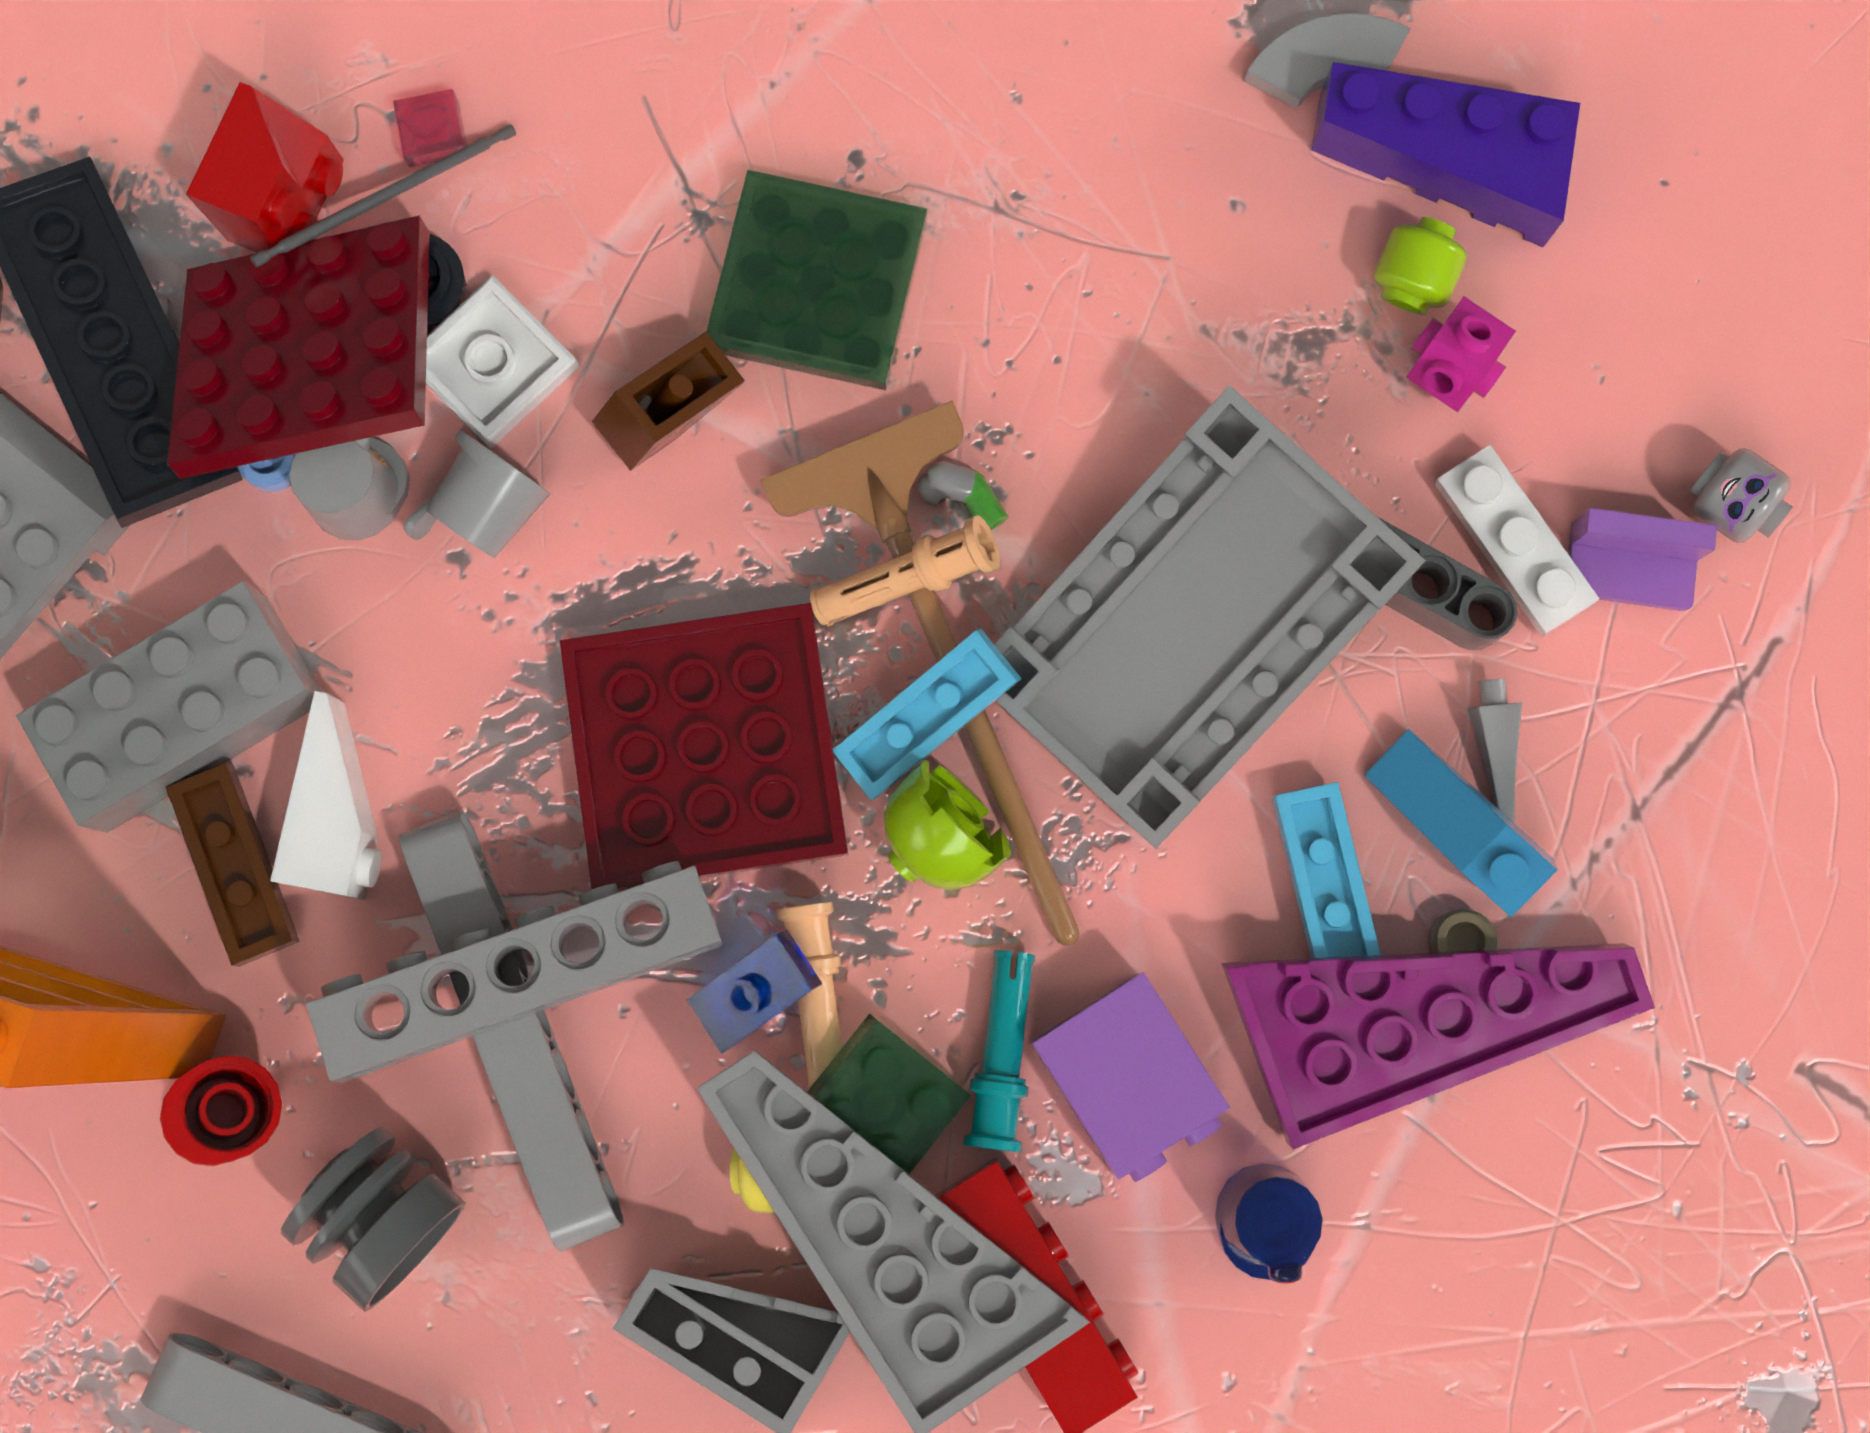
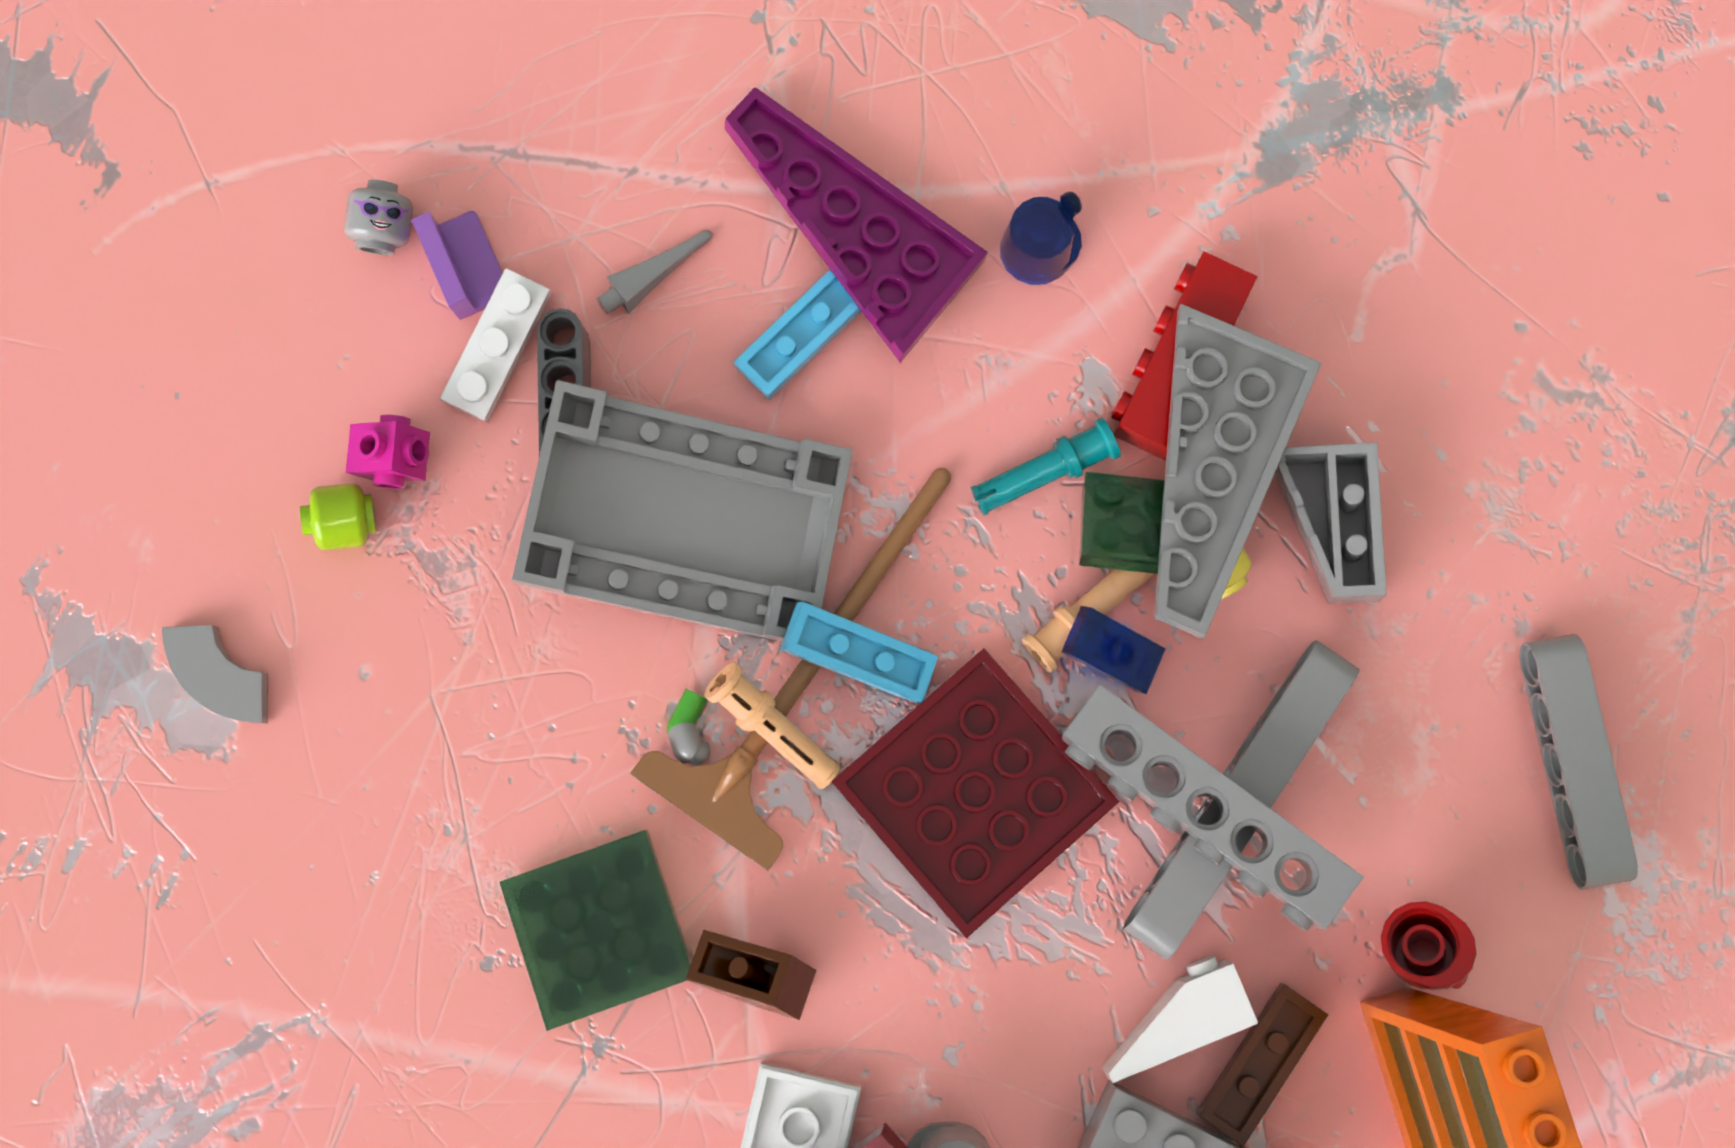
camera: 120 degrees left, 0 degrees up
dark grey wheel [281,1127,466,1312] -> none
light grey hat [404,429,551,558] -> none
lime cylinder [884,760,1011,890] -> none
medium lavender brick [1030,972,1230,1182] -> none
dark purple wedge [1311,62,1581,247] -> none
dark azure slope [1365,728,1558,917] -> none
dark tan tile [1428,909,1497,953] -> none

